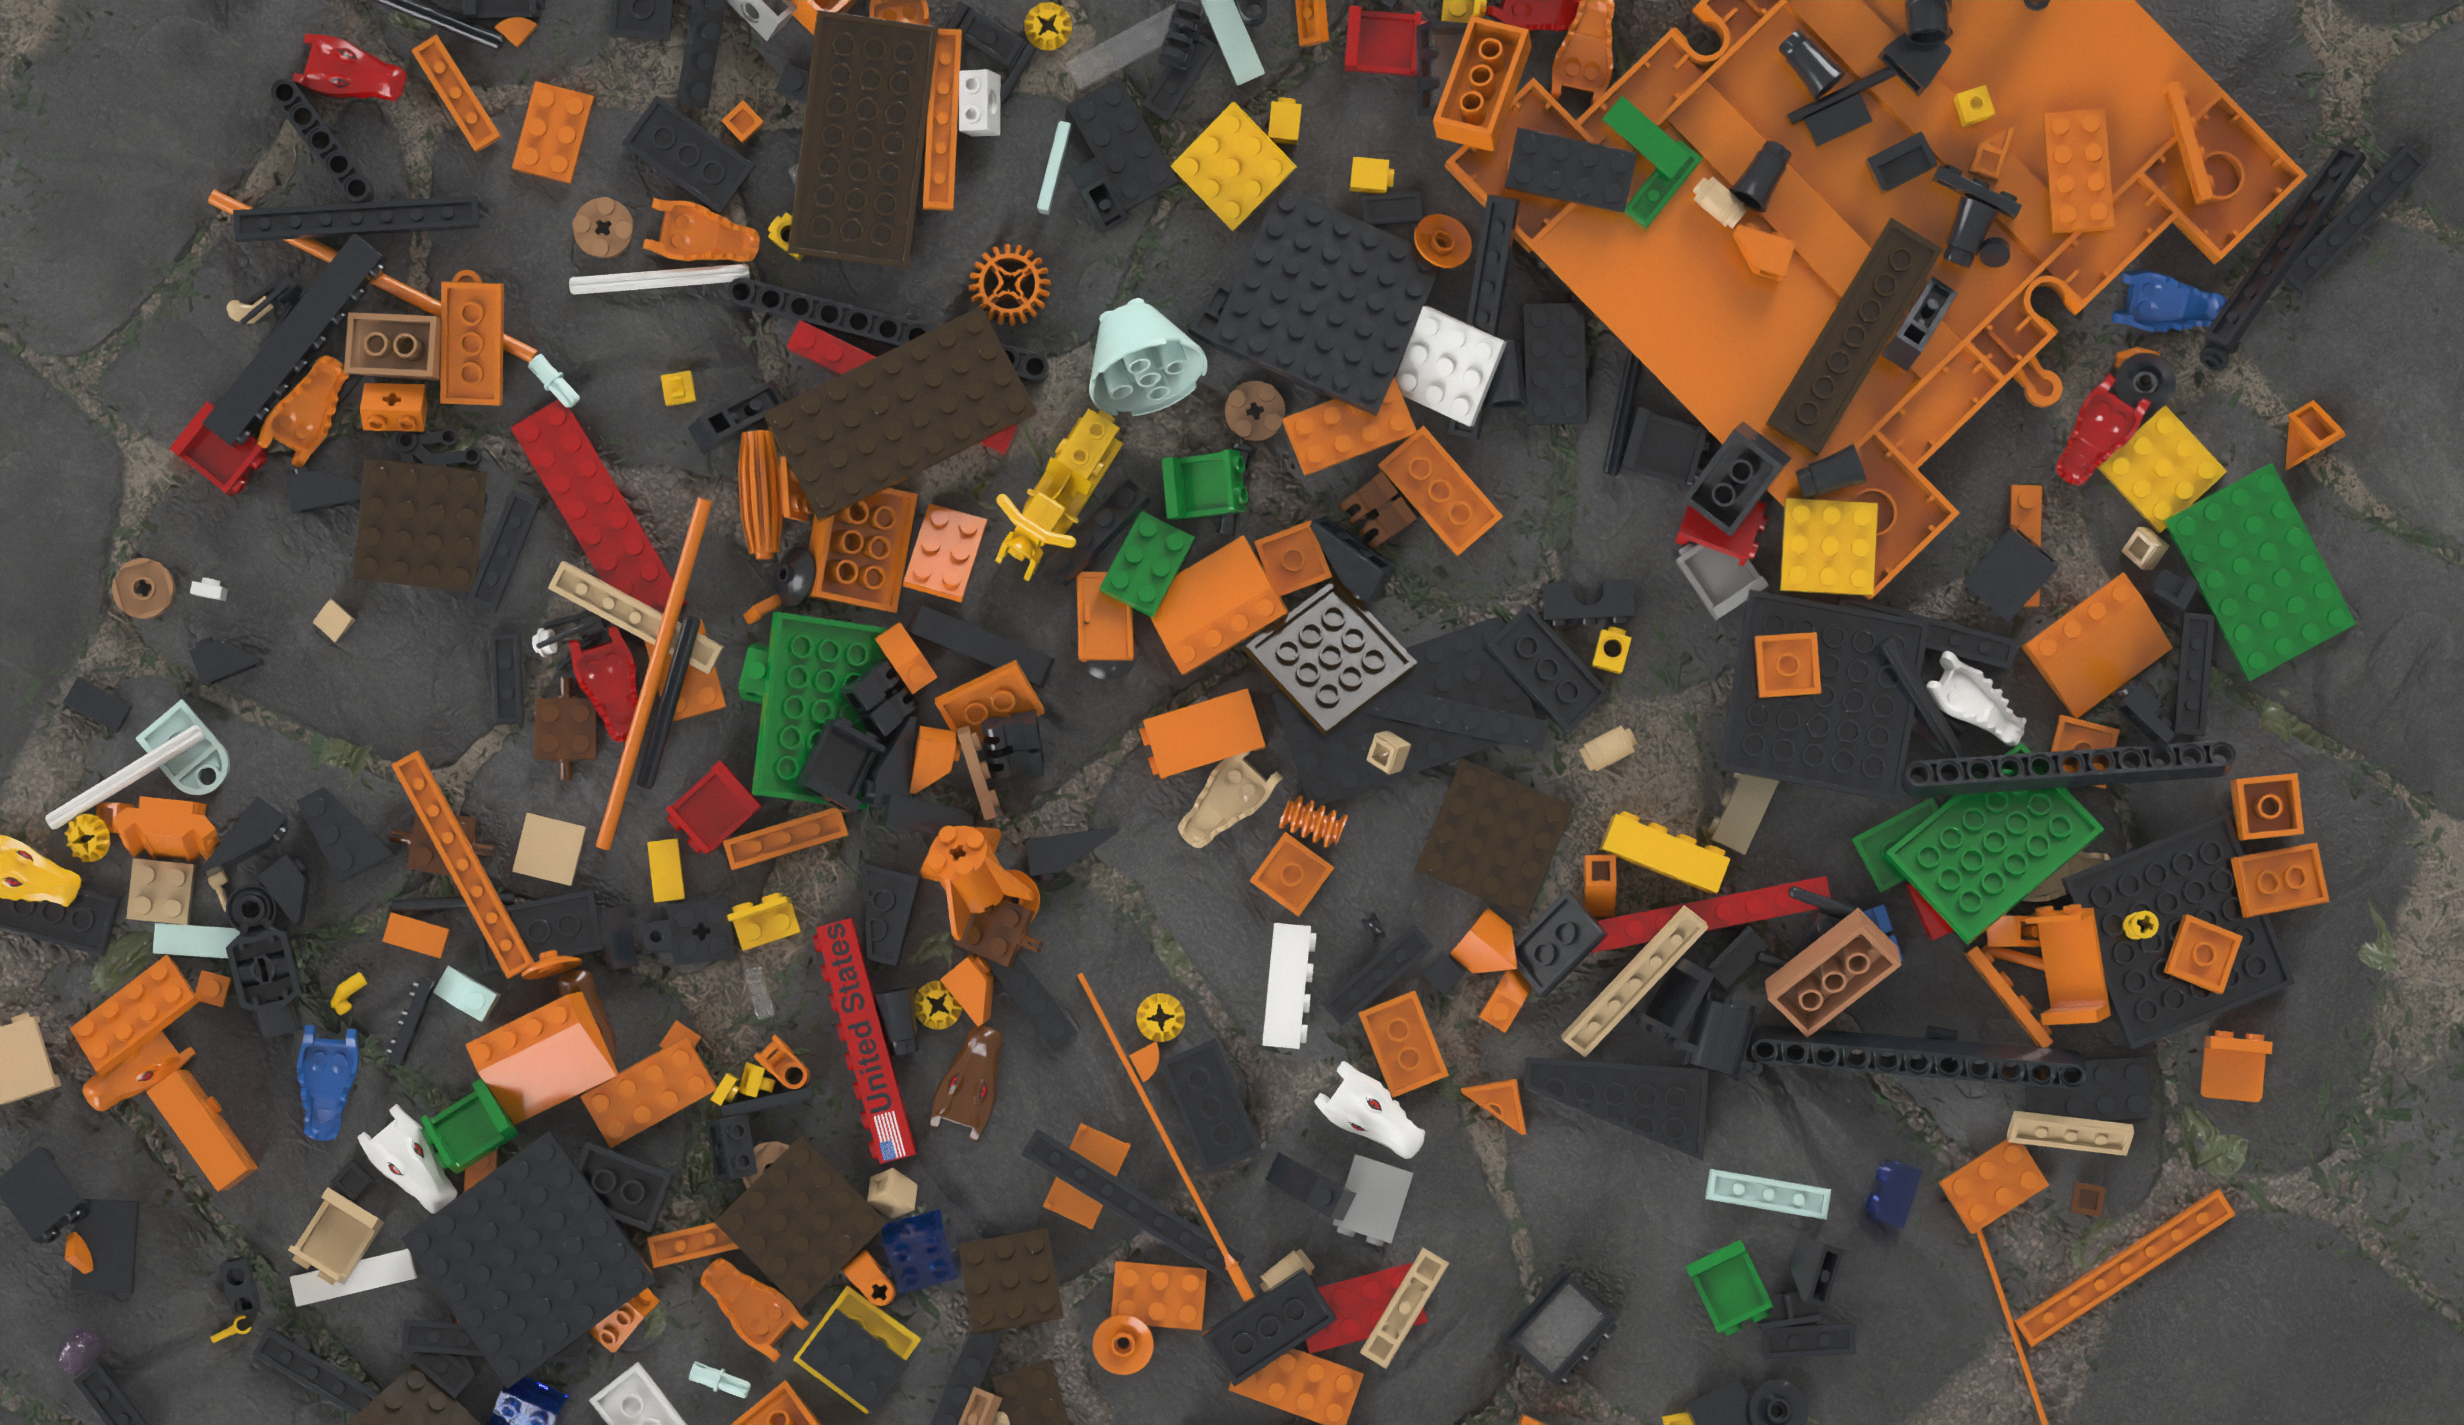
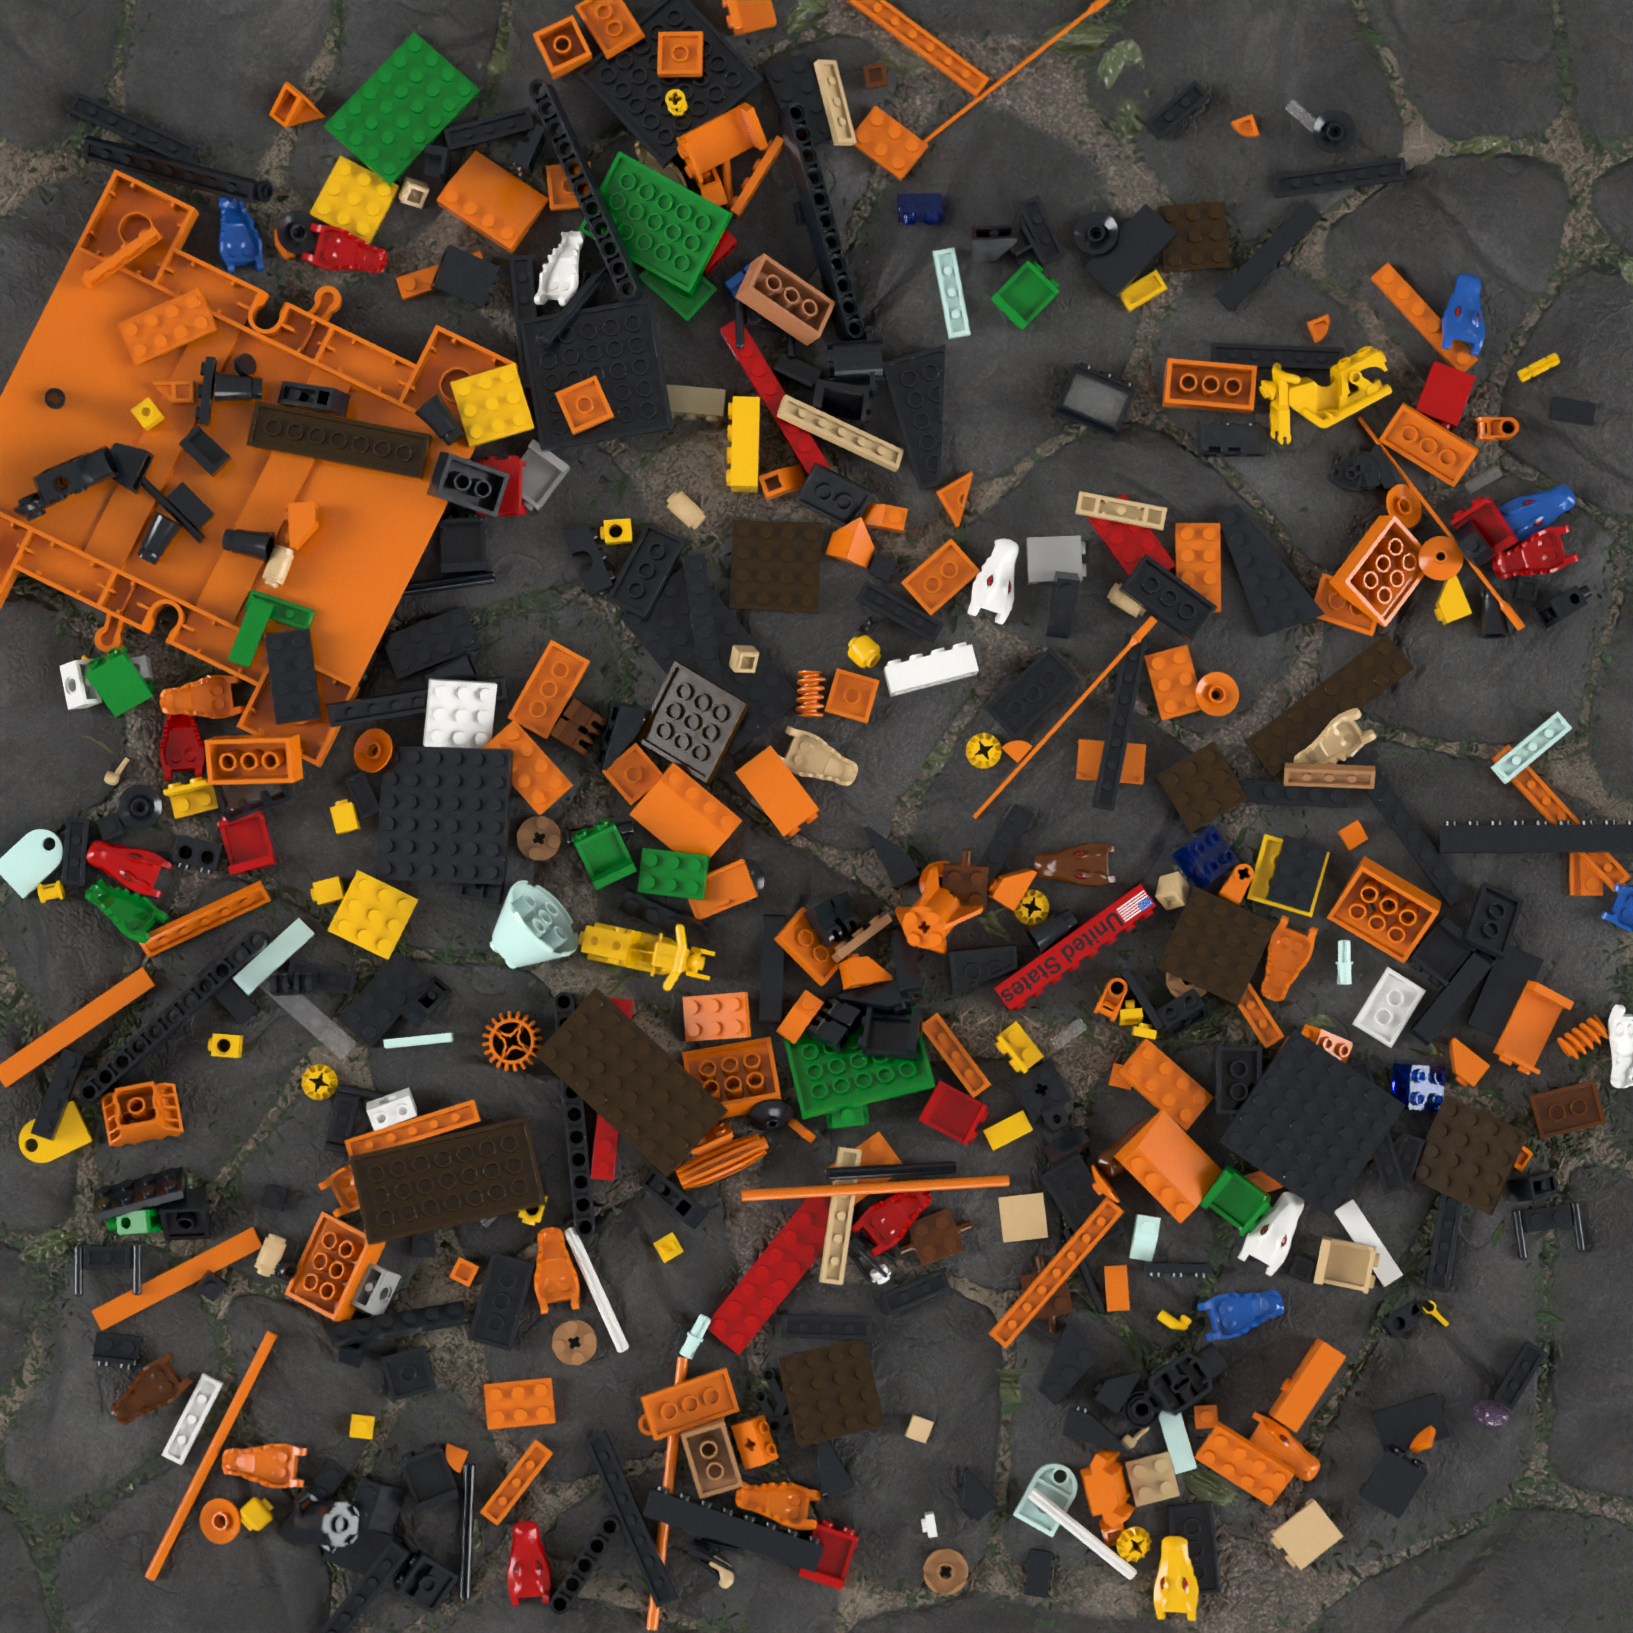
camera: 115 degrees left, 0 degrees up
none -> yellow head [848,635,881,668]

